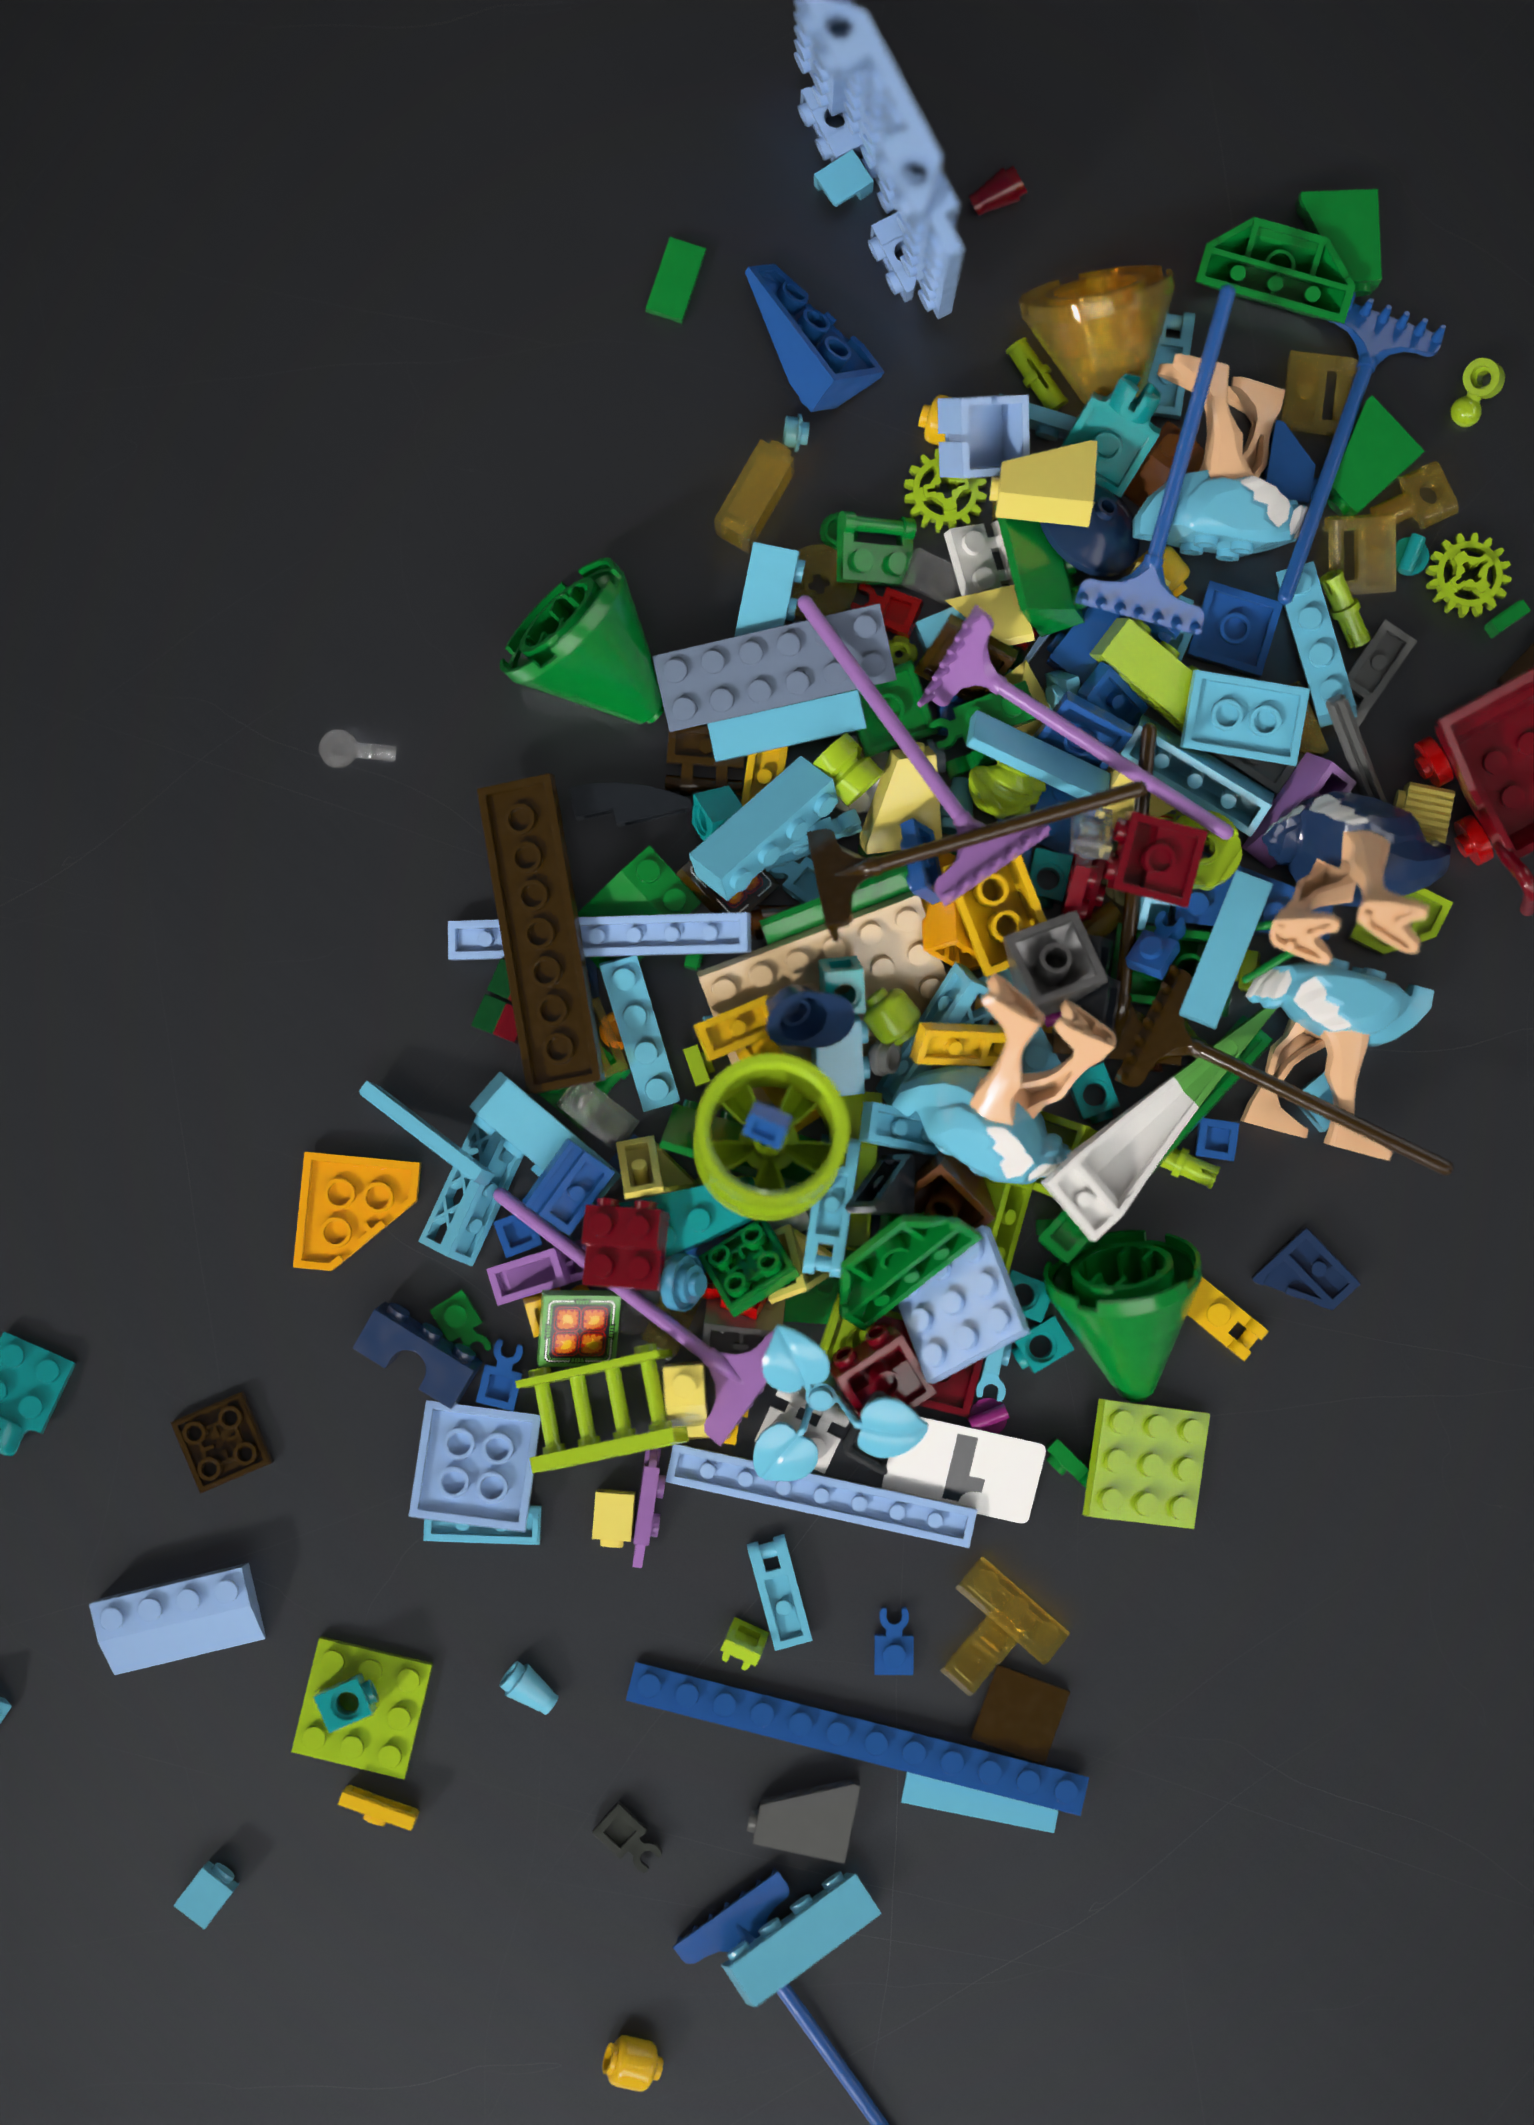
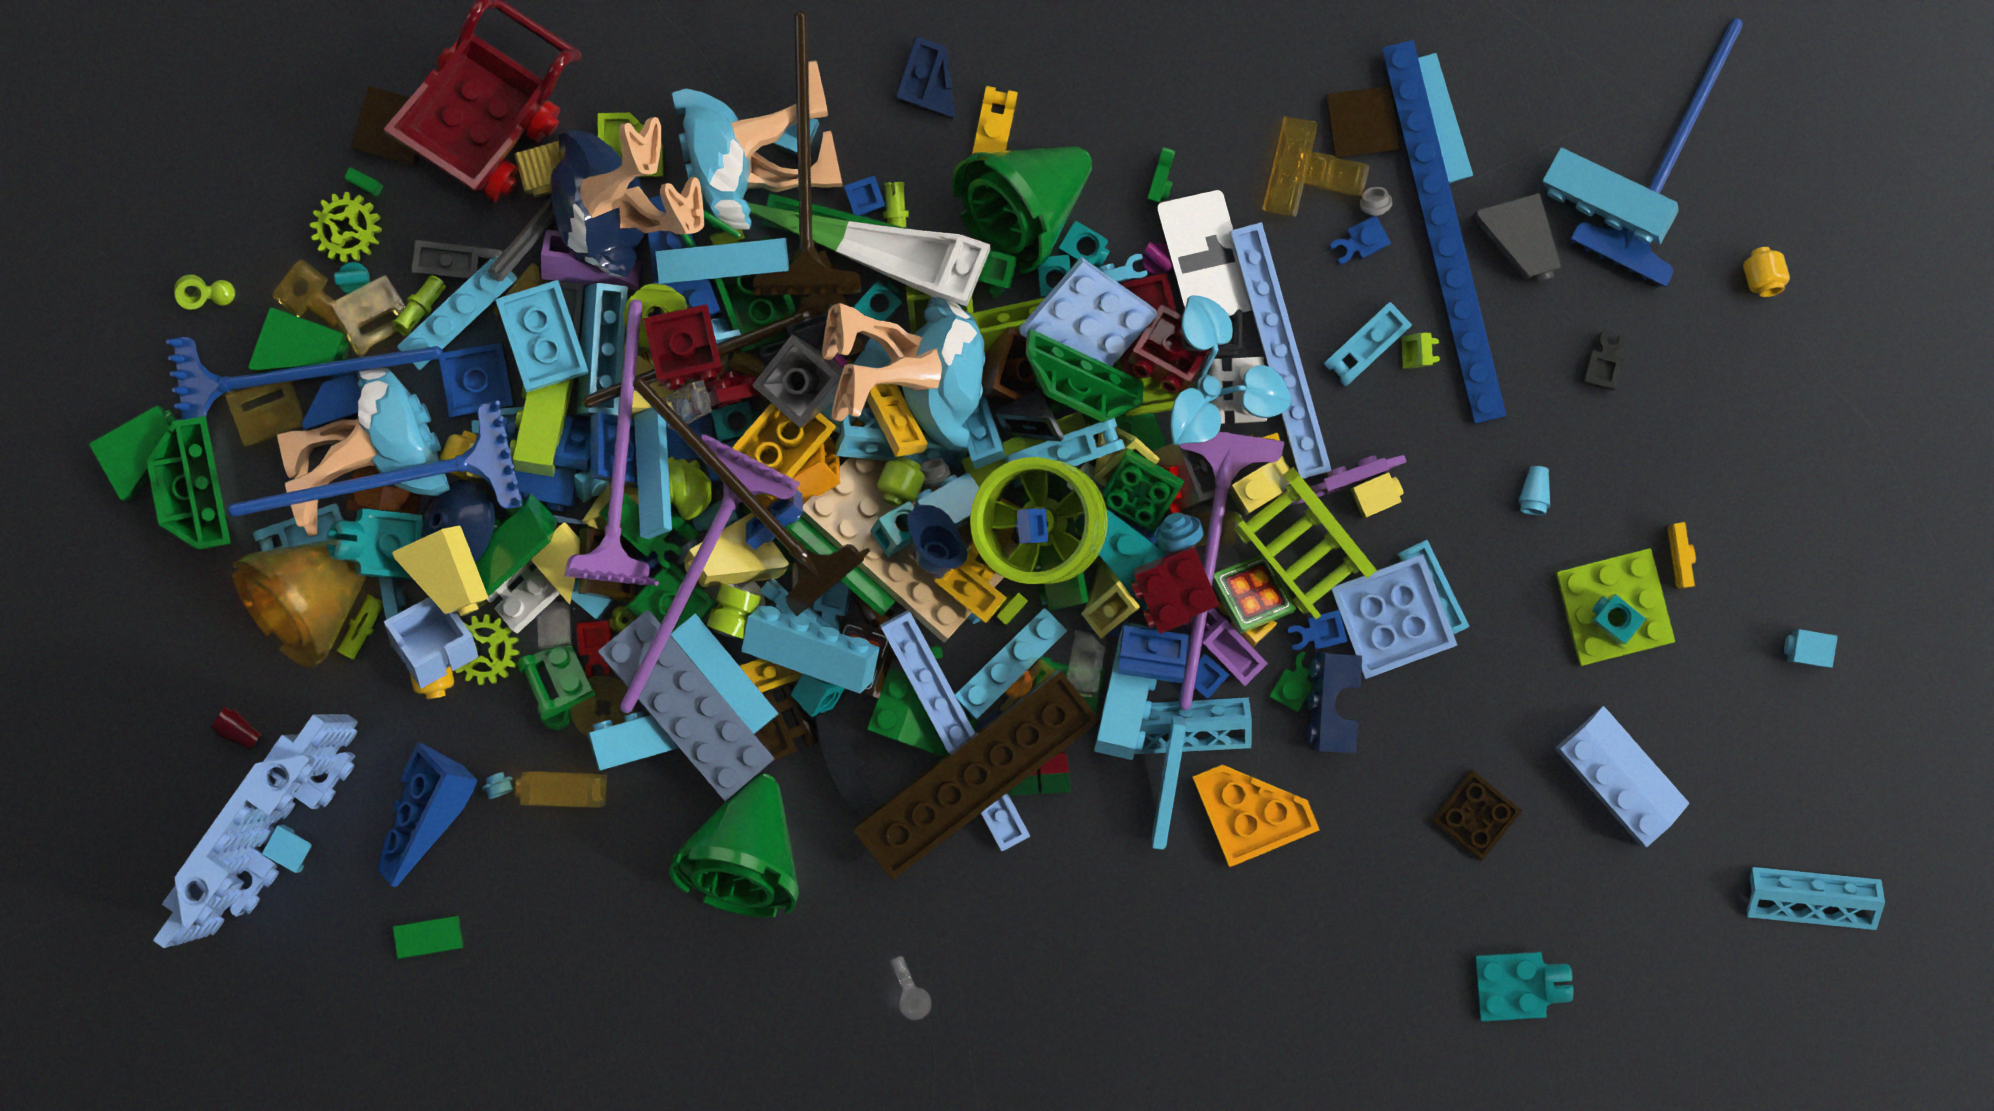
camera: 130 degrees left, 0 degrees up
lime plate [1083,1398,1210,1529] -> none
blue plate [1125,911,1186,980] -> none
none -> light grey plate [1360,187,1392,216]

